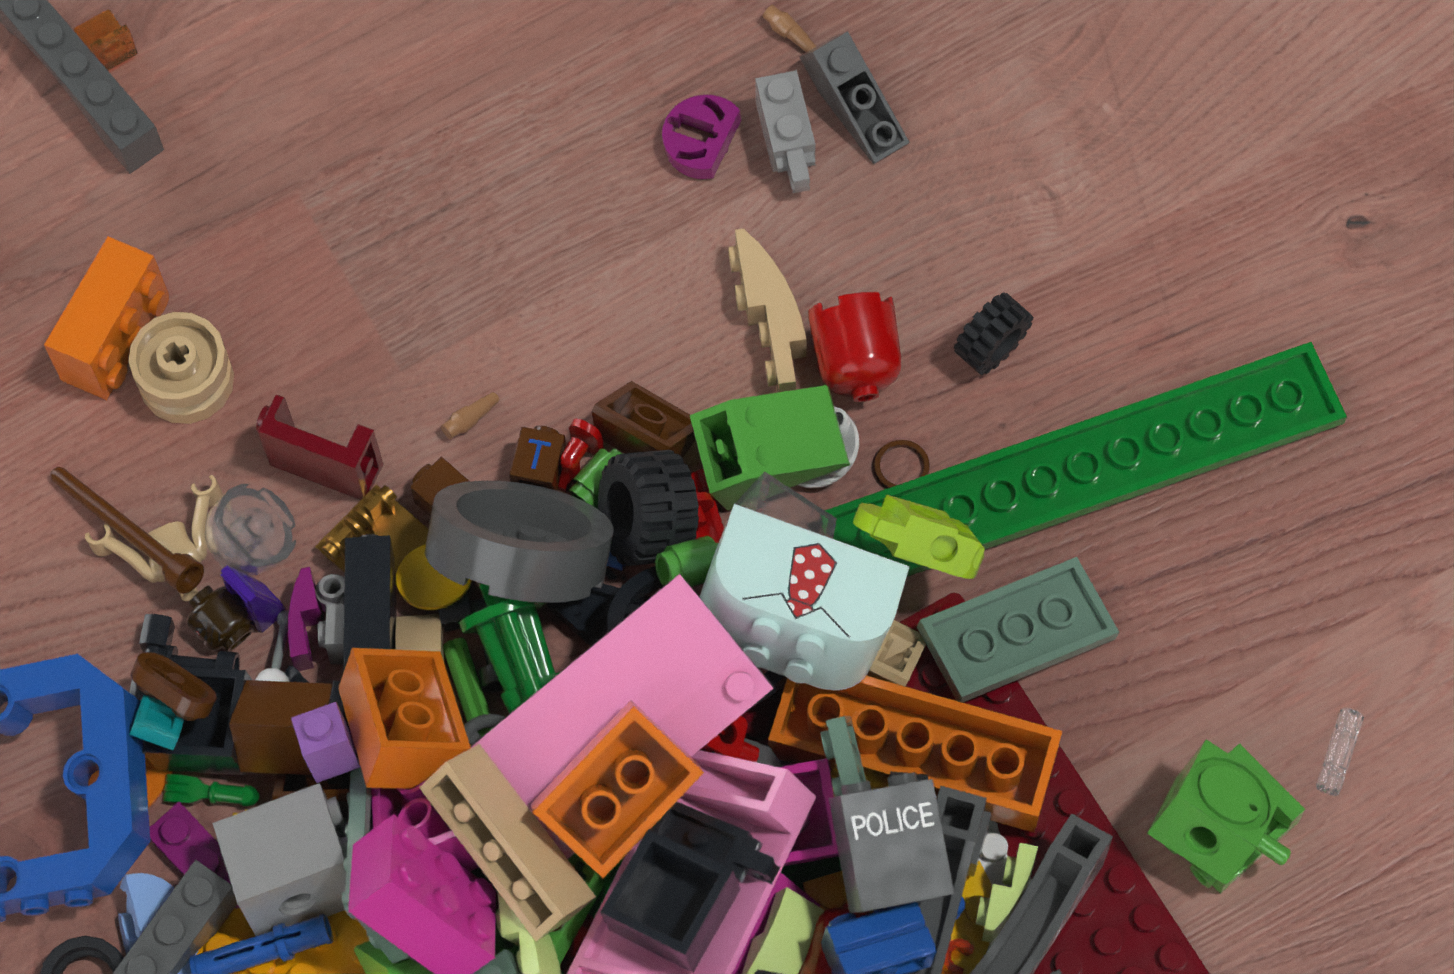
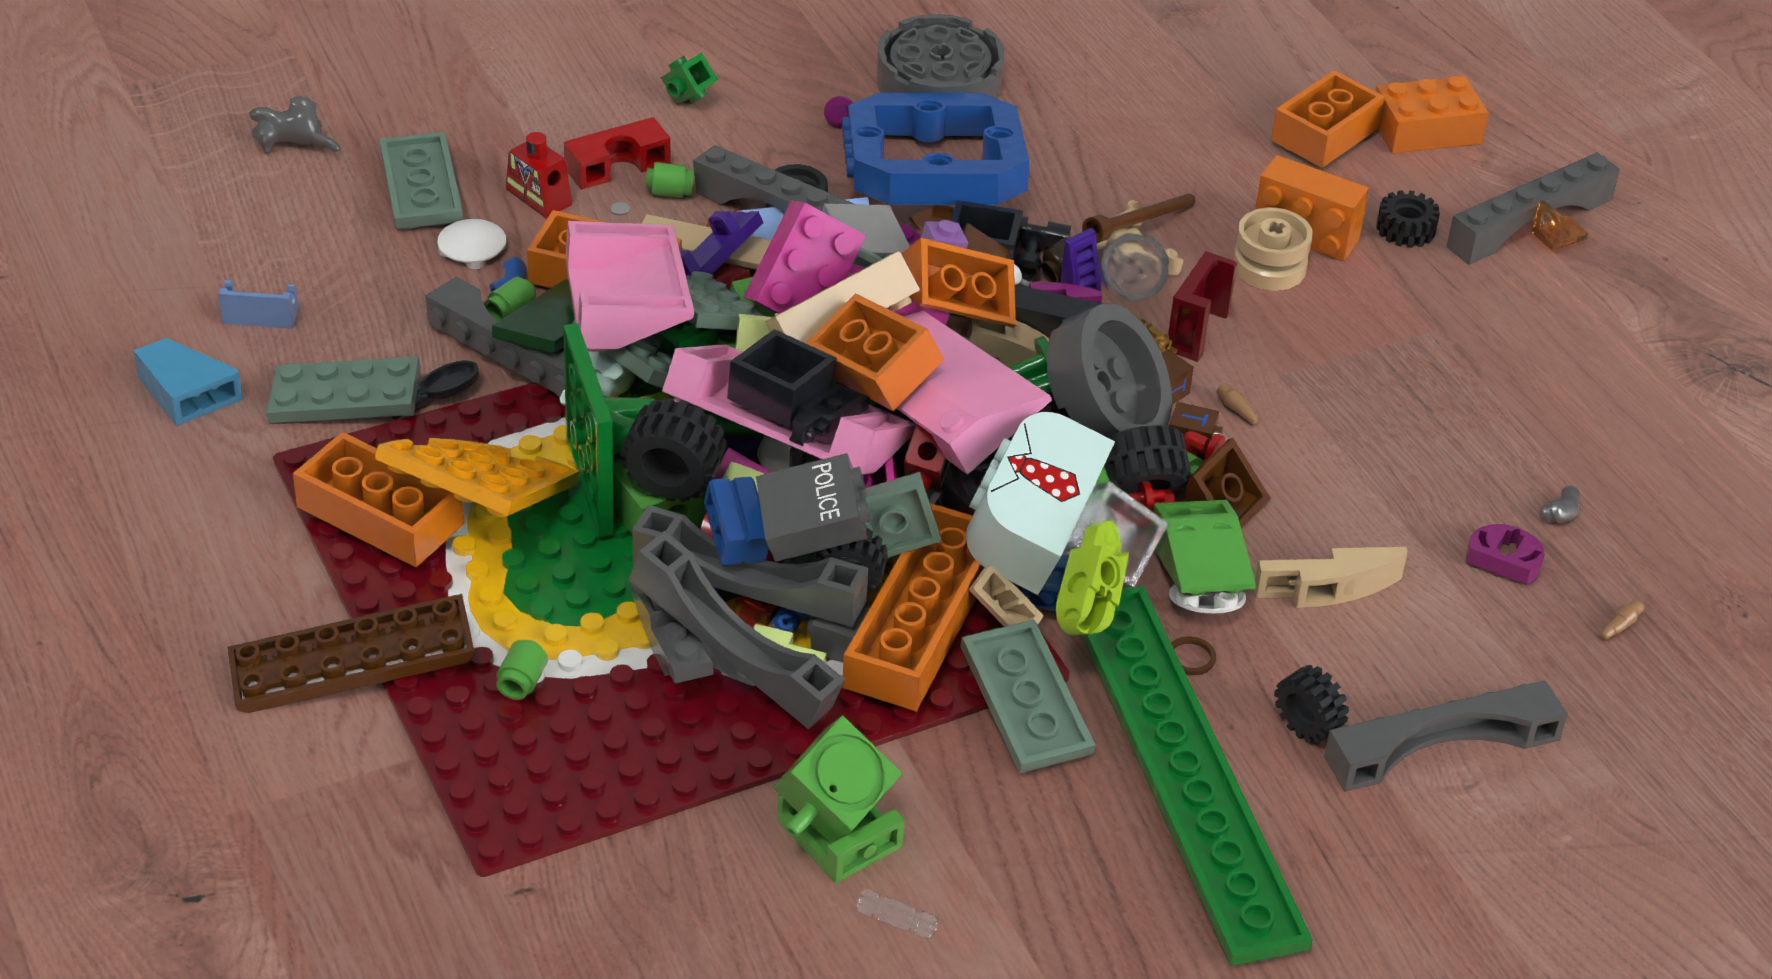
camera: 90 degrees right, 25 degrees down
teal tile [129,694,184,750] -> none
reddish brown plate [130,652,216,721] -> none
light grey hinge [755,70,816,193] -> none
dark grey slope [799,31,910,164] -> none
red cylinder [808,292,901,402] -> none
none -> dark grey arch [1324,680,1568,792]
none -> black tyre [1376,190,1440,248]
none -> flat silver arm [1540,486,1580,523]

